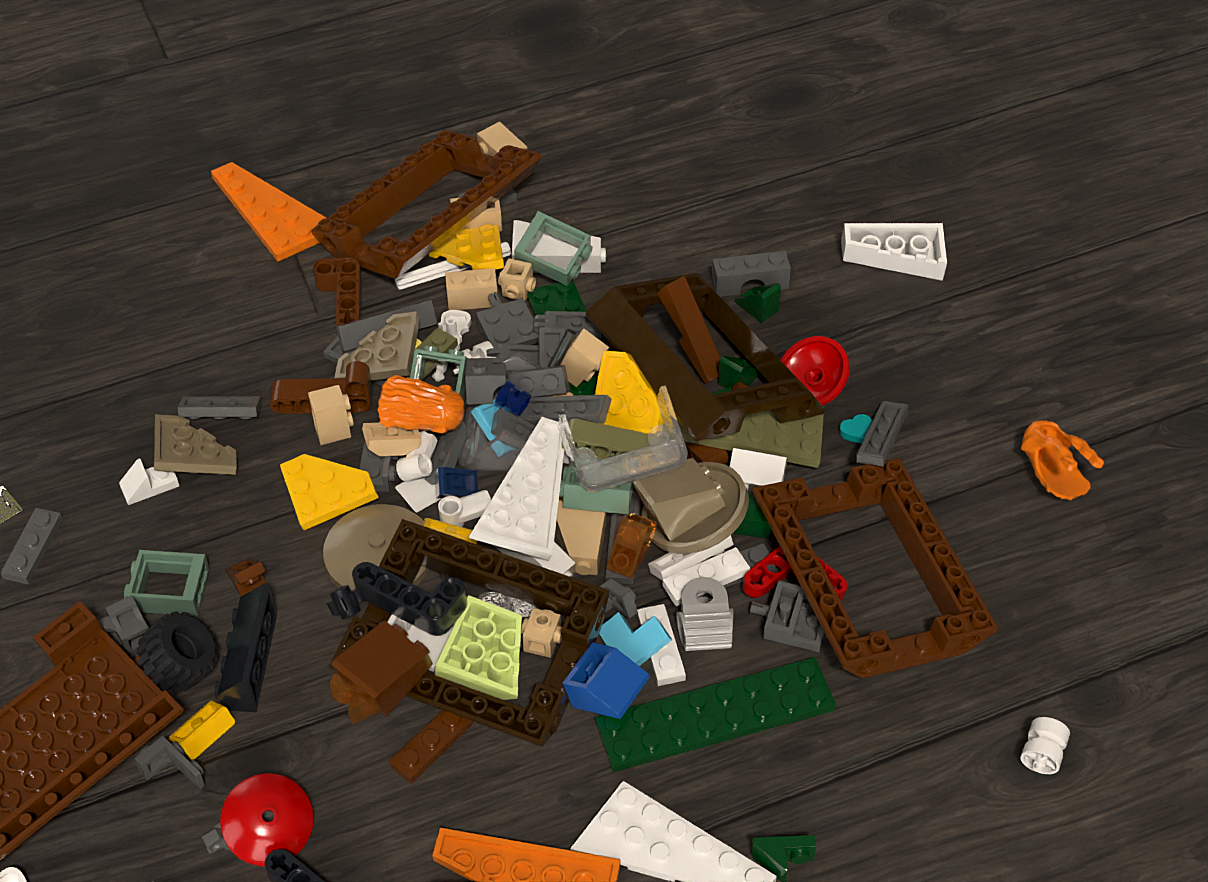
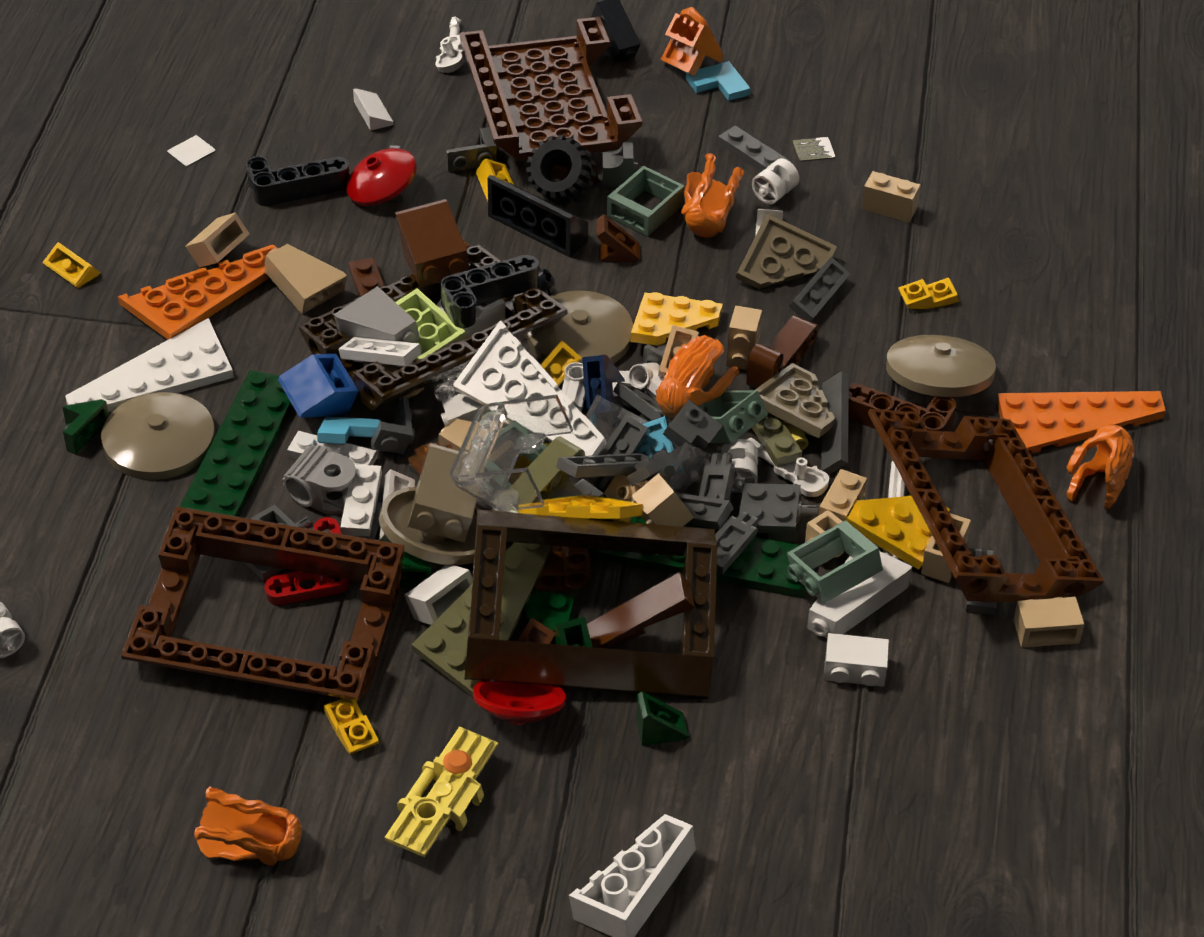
camera: 120 degrees right, 5 degrees down
clear blue wheel [495,381,532,417] -> none
dark grey arch [712,251,791,297] -> none
teal tile [839,414,872,444] -> none
dark grey tile [857,401,908,466] -> none
none -> dark tan dish [101,392,215,480]
none -> tan slope [264,244,347,314]
none -> yellow slope [324,698,379,755]
none -> light grey slope [334,286,420,343]
none -> white plate [339,337,422,367]
none -> light yellow piece [385,727,498,857]
none -> orange hair [681,153,745,238]
none -> white wheel [752,158,799,204]
none -> white brick [824,633,889,686]
none -> tan brick [862,171,921,223]
none -> dark tan dish [886,335,996,397]
none -> yellow slope [898,277,959,309]
none -> orange hair [1066,425,1135,510]

